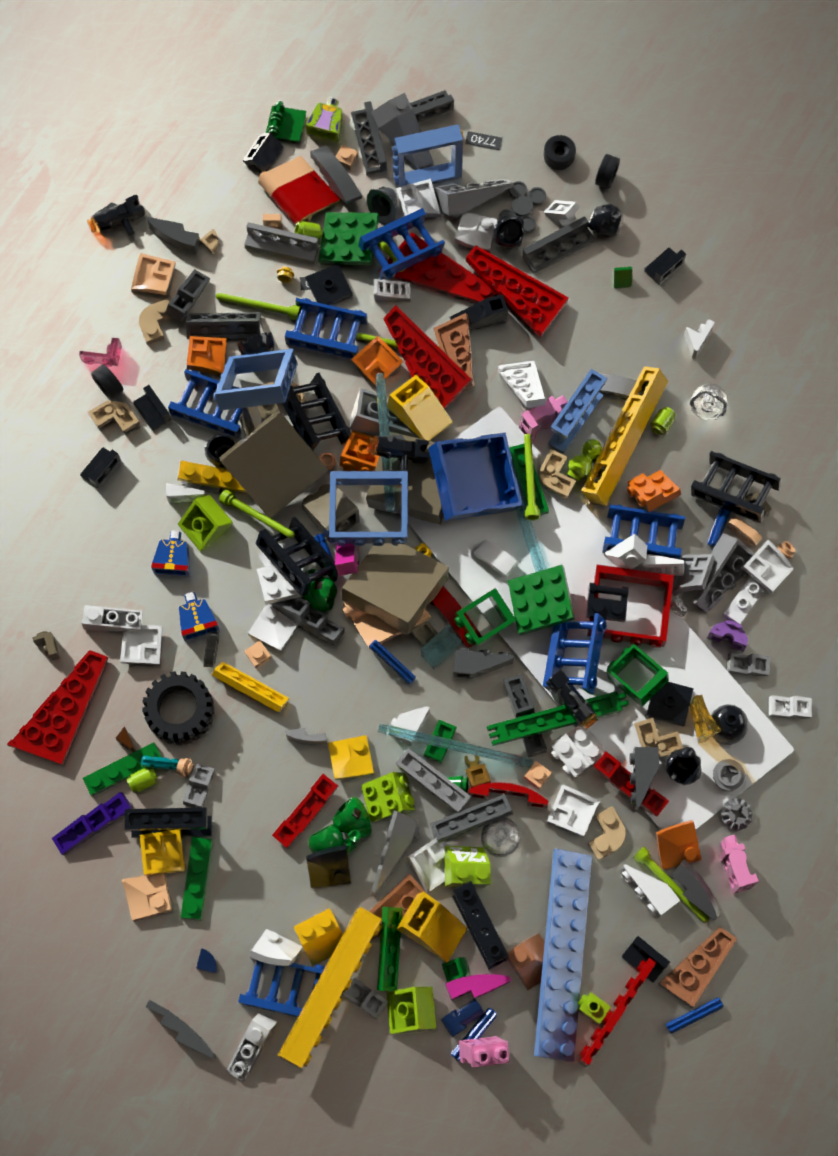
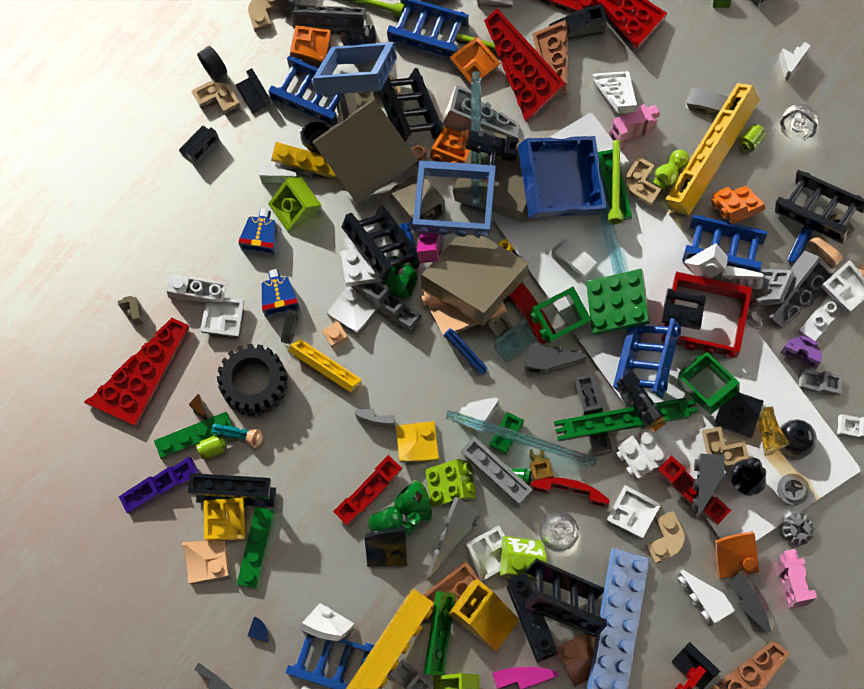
camera: 10 degrees right, 0 degrees up
clear pink bracket [79,338,122,367] -> none
light grey slope [183,763,214,808] -> none
lime piece [219,489,294,538] -> none
yellow slope [293,908,343,966] -> none
yellow slope [387,375,453,441] -> none
dark grey fence [430,794,513,844] -> none
green slope [442,957,471,983] -> none
light nougat plate [524,761,552,789] -> none
medium blue fence [548,369,607,454] -> none
lime piece [633,846,710,923] -> none
none -> black fence [525,558,607,637]

